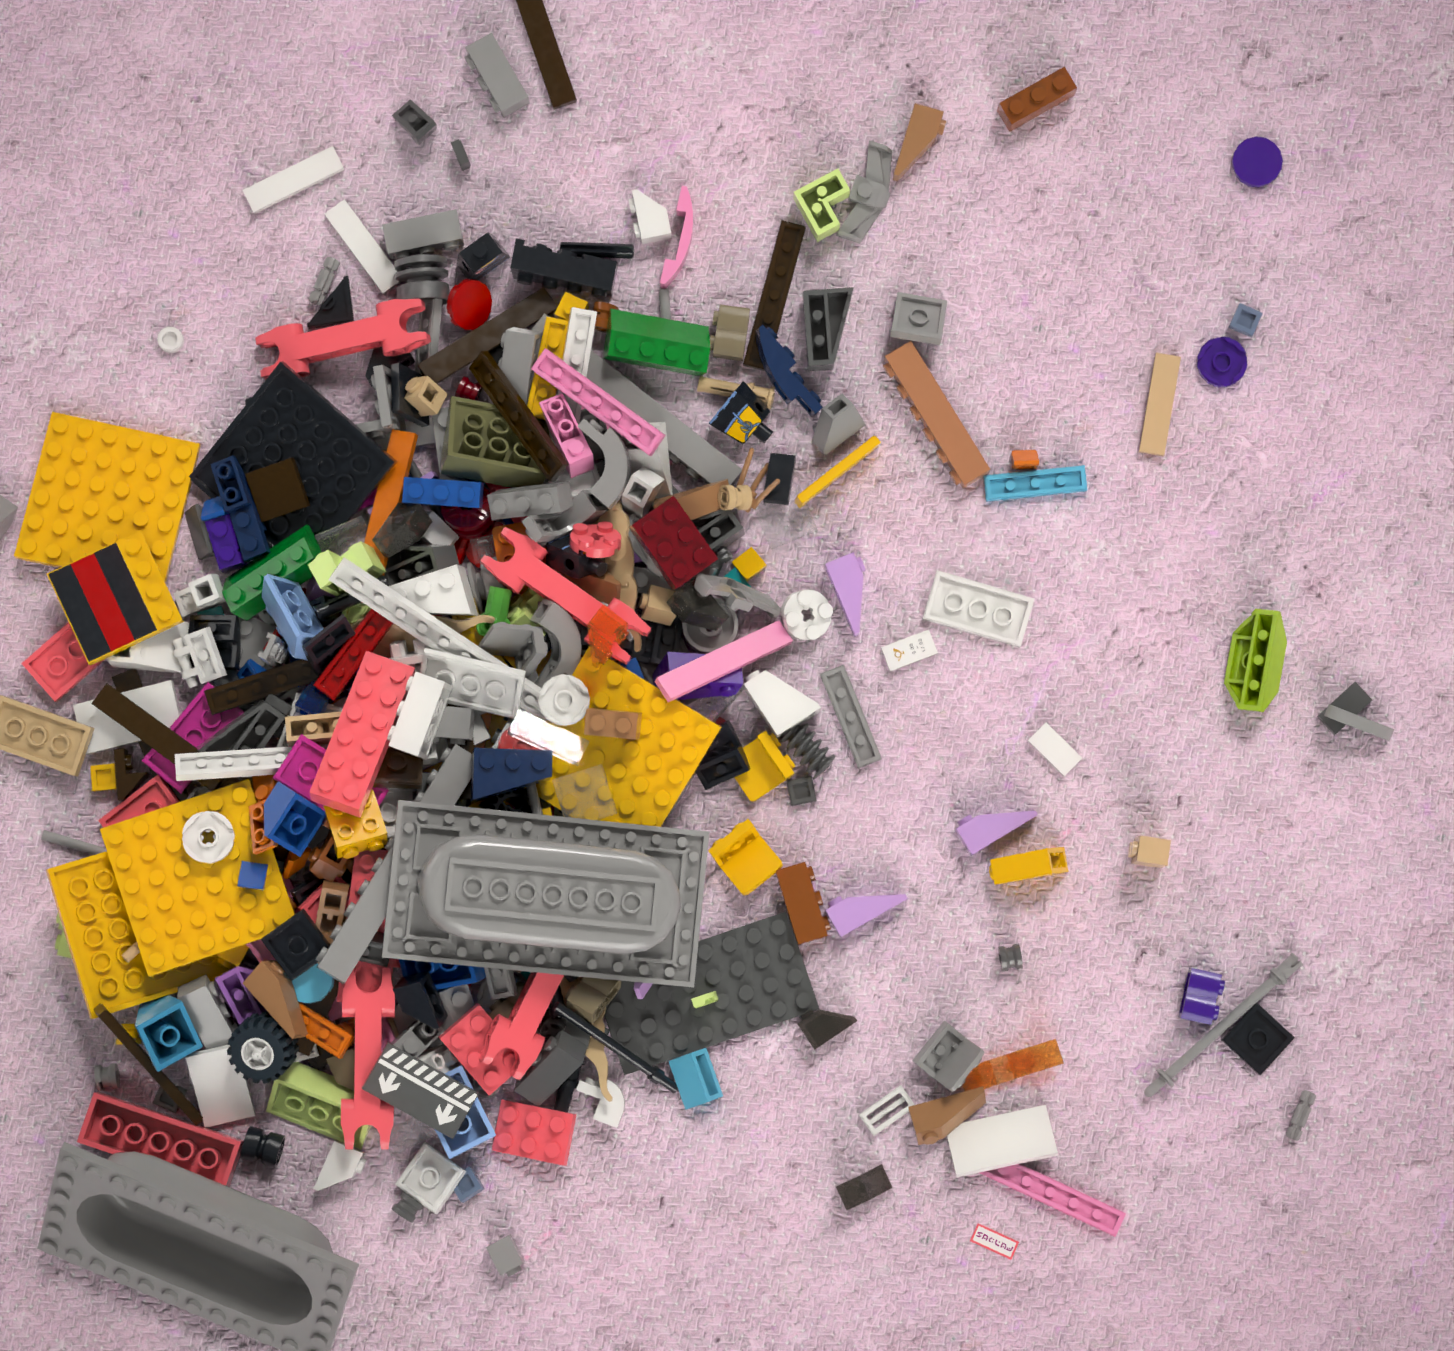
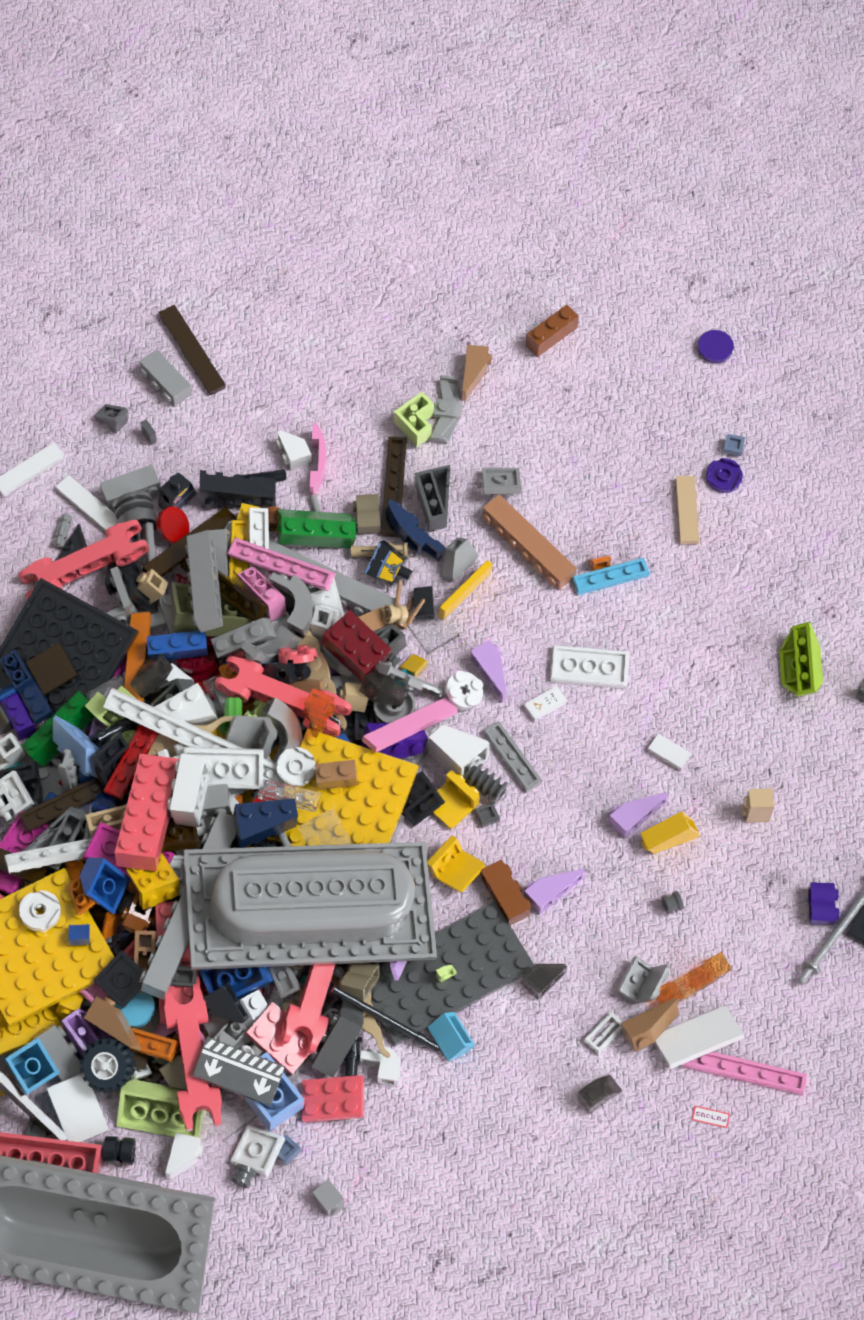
camera: 15 degrees left, 20 degrees down
none -> light grey brick [185,530,223,633]

